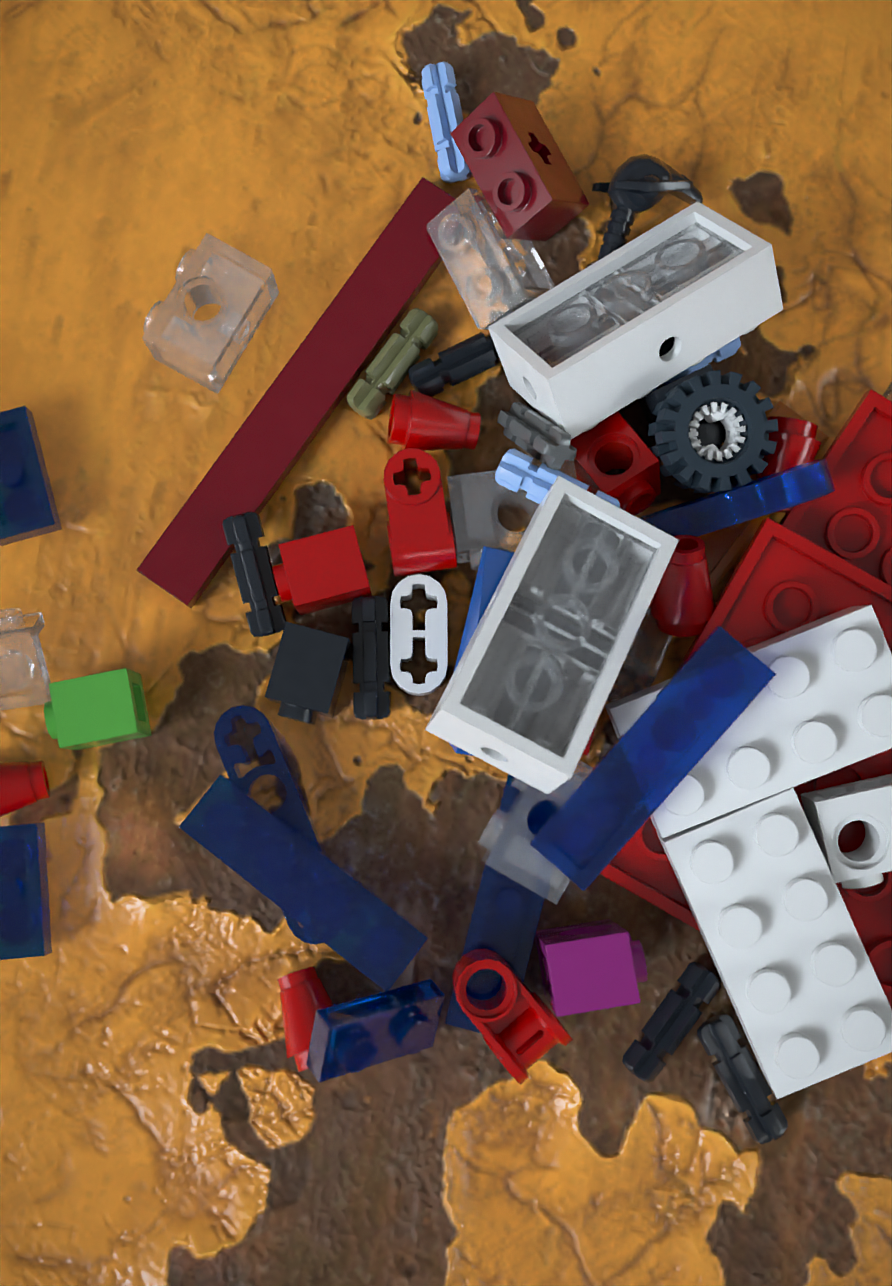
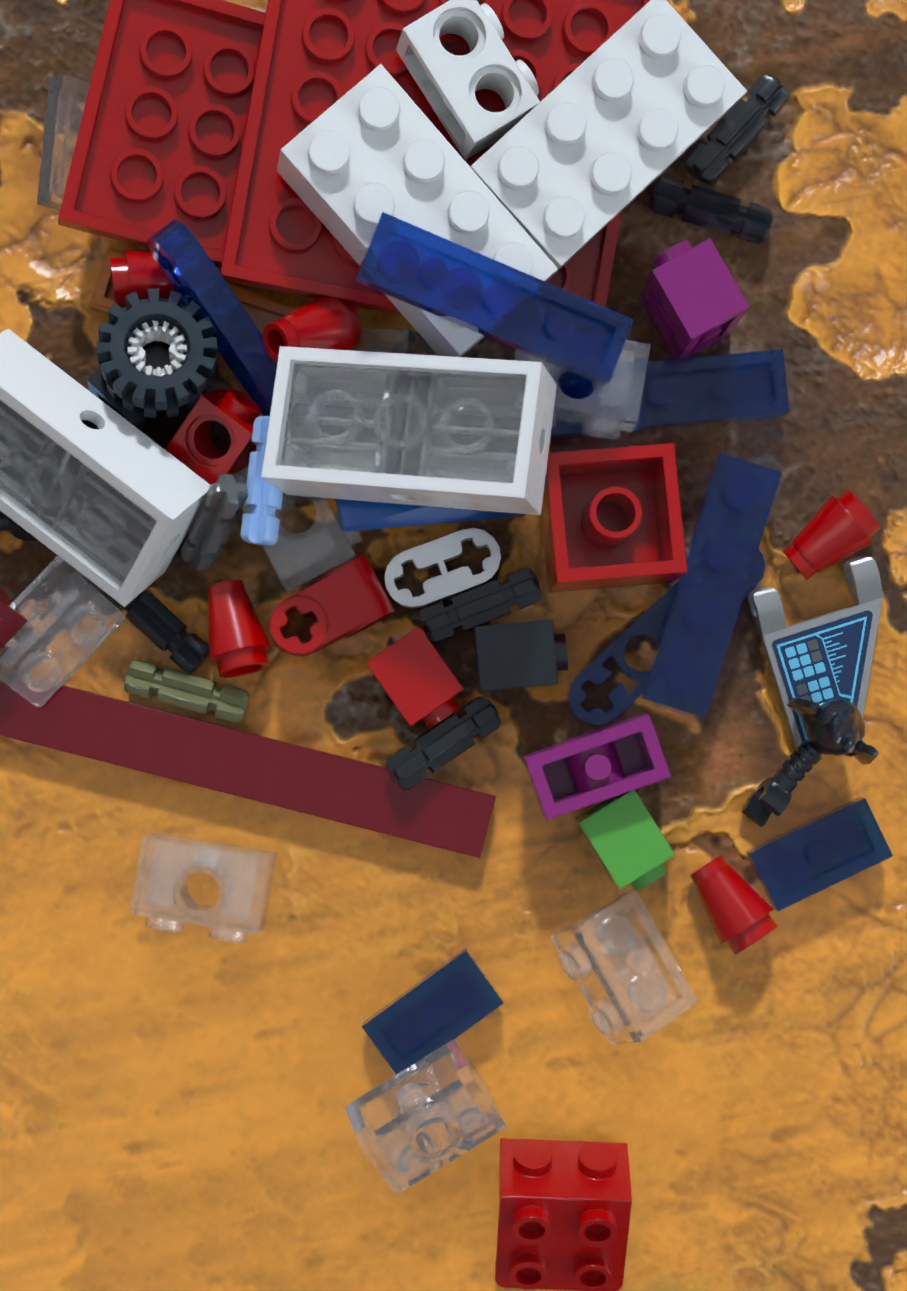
camera: 105 degrees left, 5 degrees up
clear blue plate [306,979,445,1083] -> none
red piece [452,949,573,1084] -> none
none -> magenta brick [522,714,671,820]
none -> red brick [541,443,687,593]
none -> black piece [741,698,879,827]
none -> flag [747,556,883,751]

